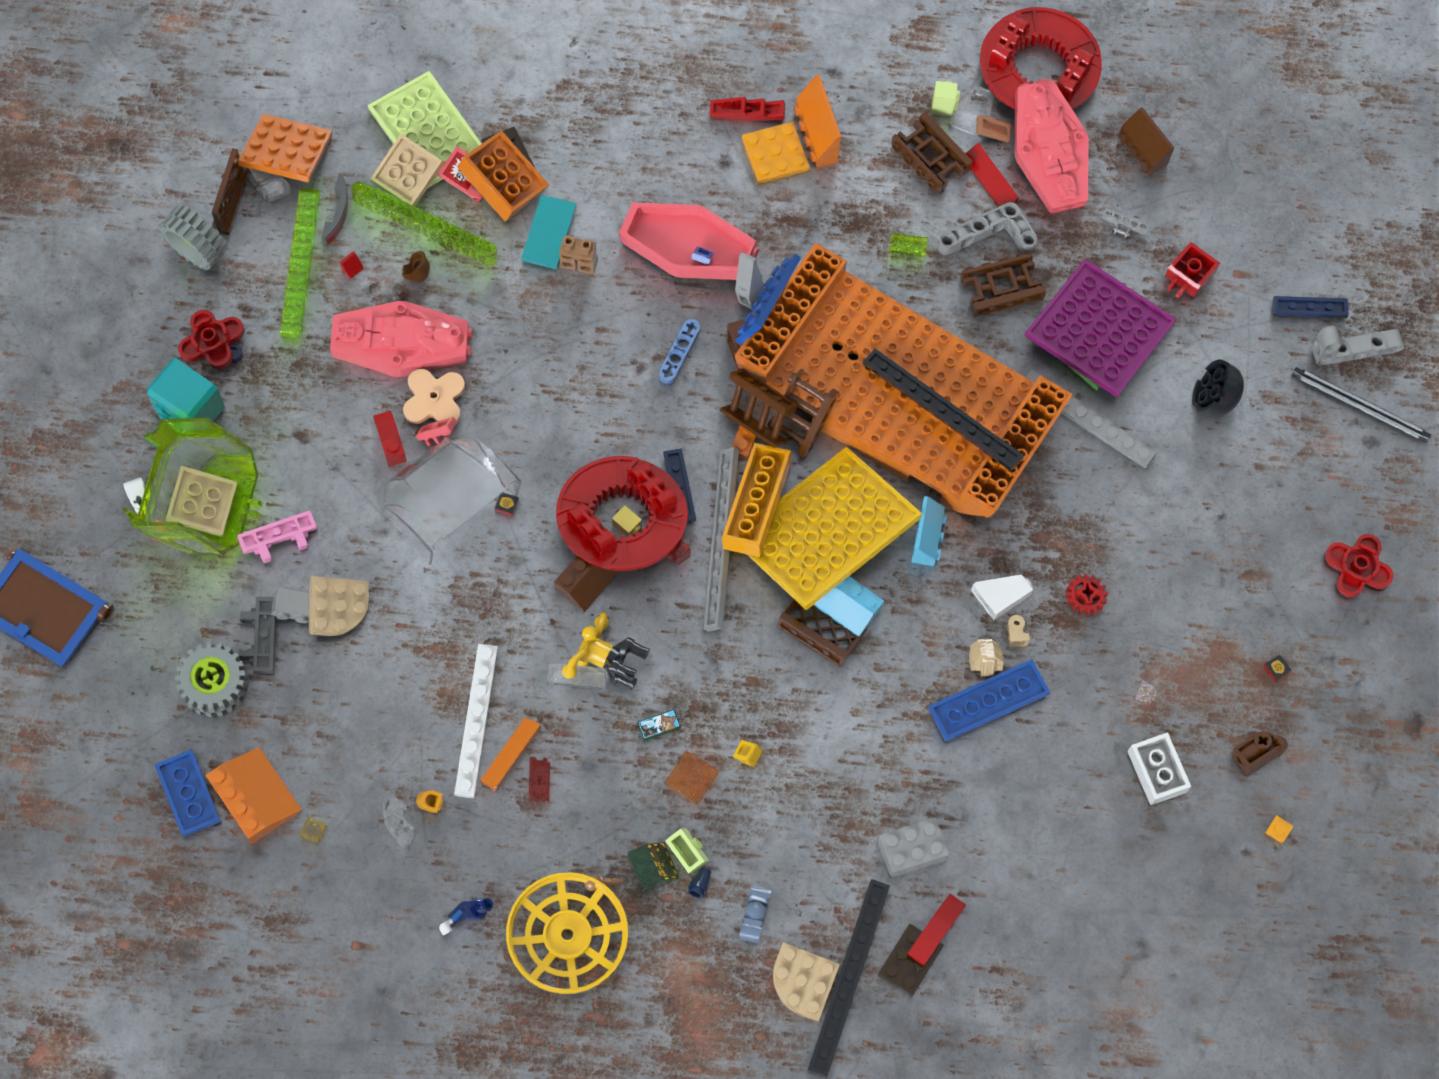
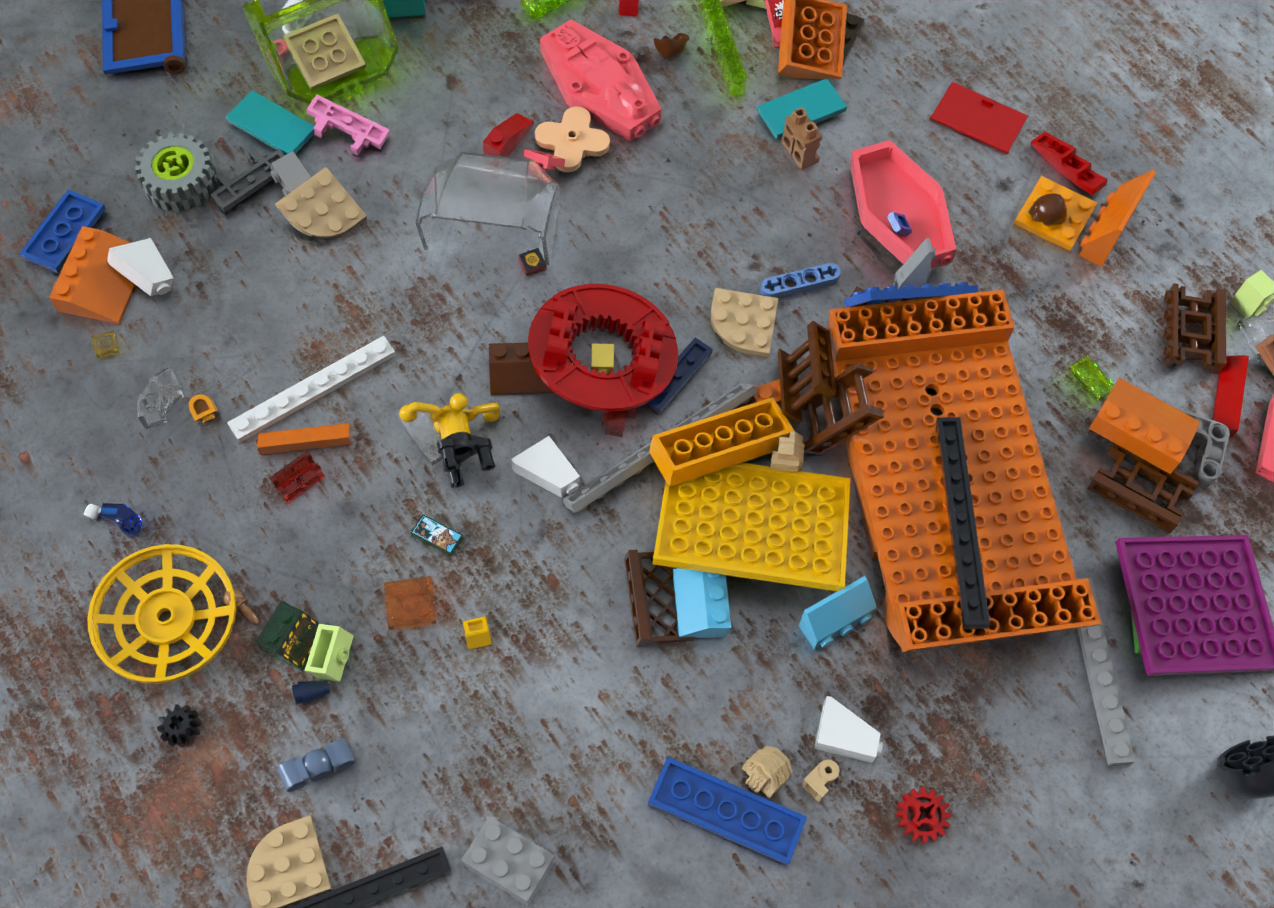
camera: 50 degrees right, 5 degrees down
none -> white slope [107,238,174,296]
none -> black gear [157,704,202,747]
none -> teal tile [226,90,315,155]
none -> white slope [511,436,580,498]
none -> tan plate [711,288,779,358]
none -> tan hair [771,431,805,473]
none -> red container [930,82,1028,154]
none -> reddish brown hair [1028,193,1067,226]
none -> orange slope [1089,377,1200,474]

